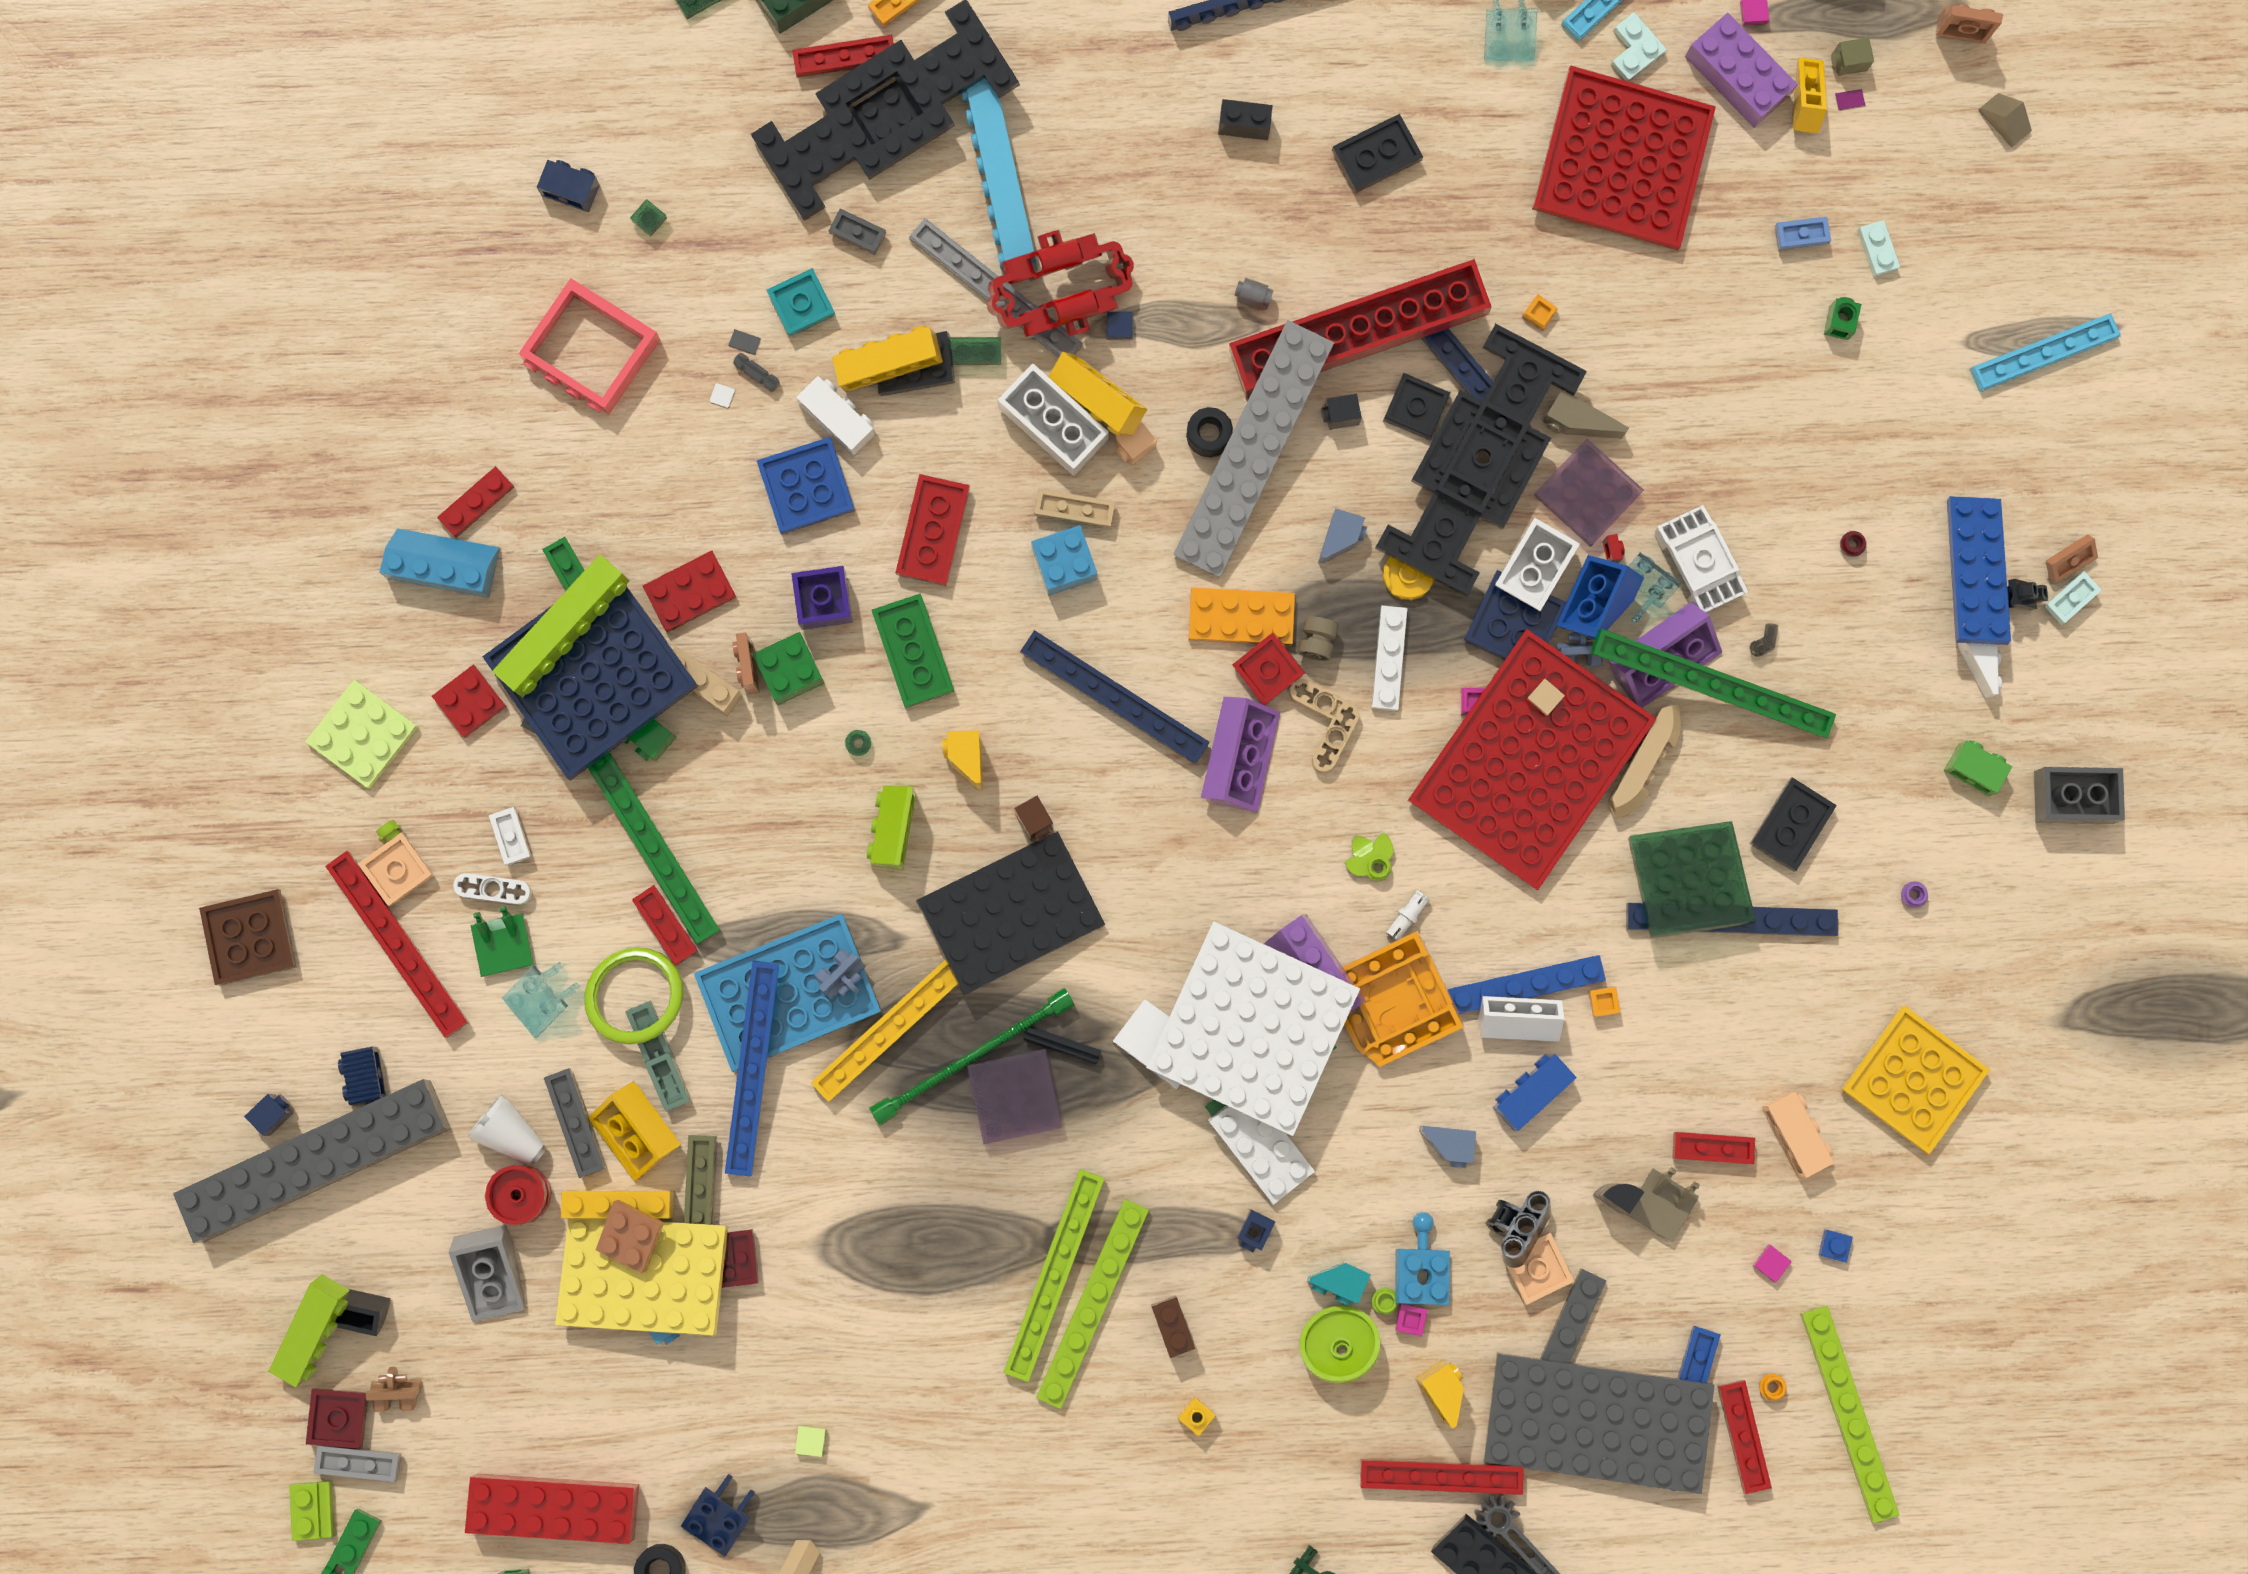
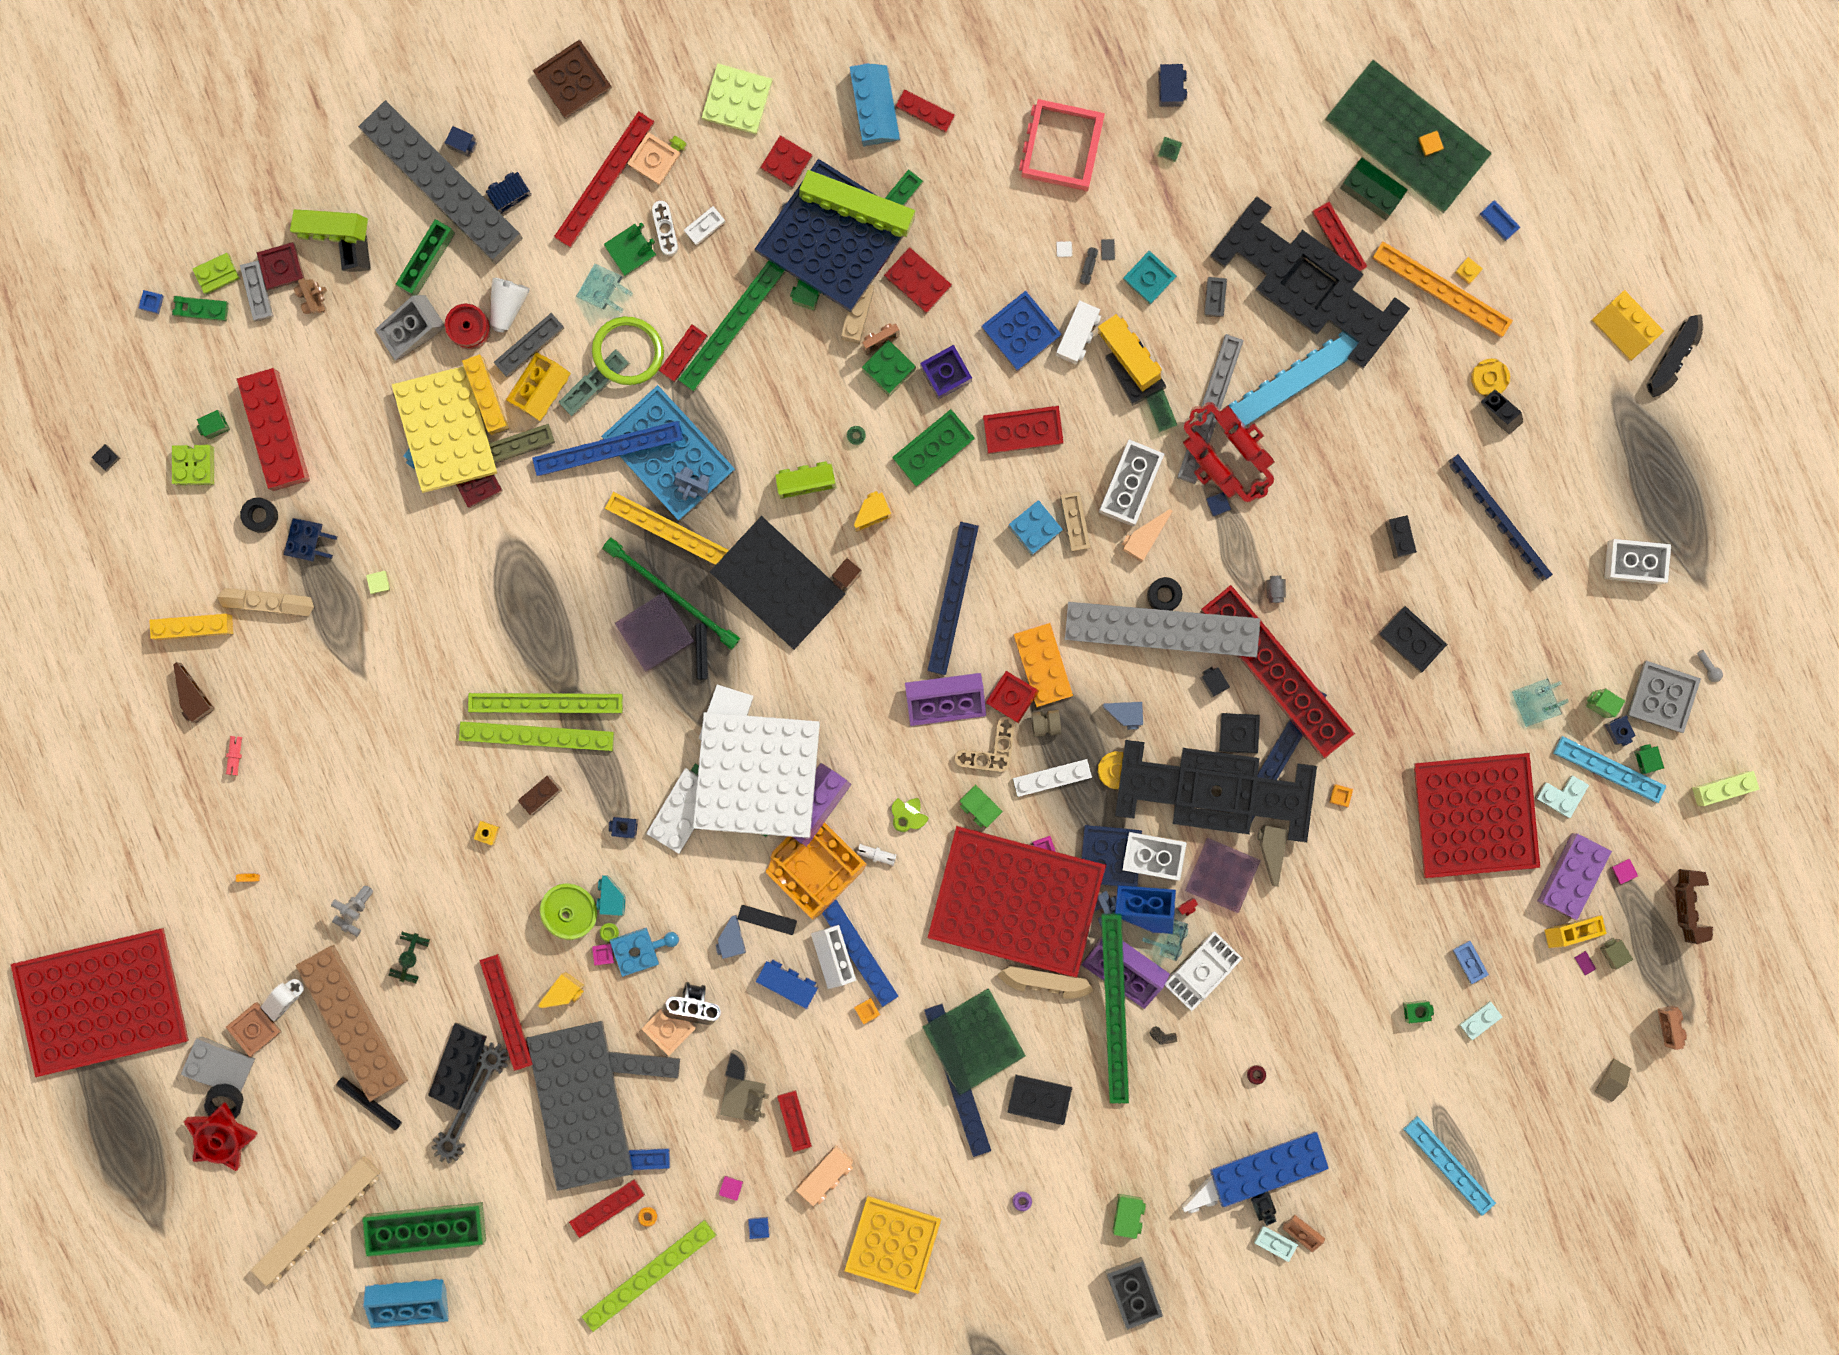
camera: 70 degrees right, 5 degrees up
nougat plate [595,1200,664,1274] -> none
yellow brick [1048,352,1148,436] -> none
tan tile [1527,679,1565,716] -> none
none -> green brick [396,219,455,296]
none -> black sticker [738,905,797,935]
none -> bright green brick [960,784,1003,828]

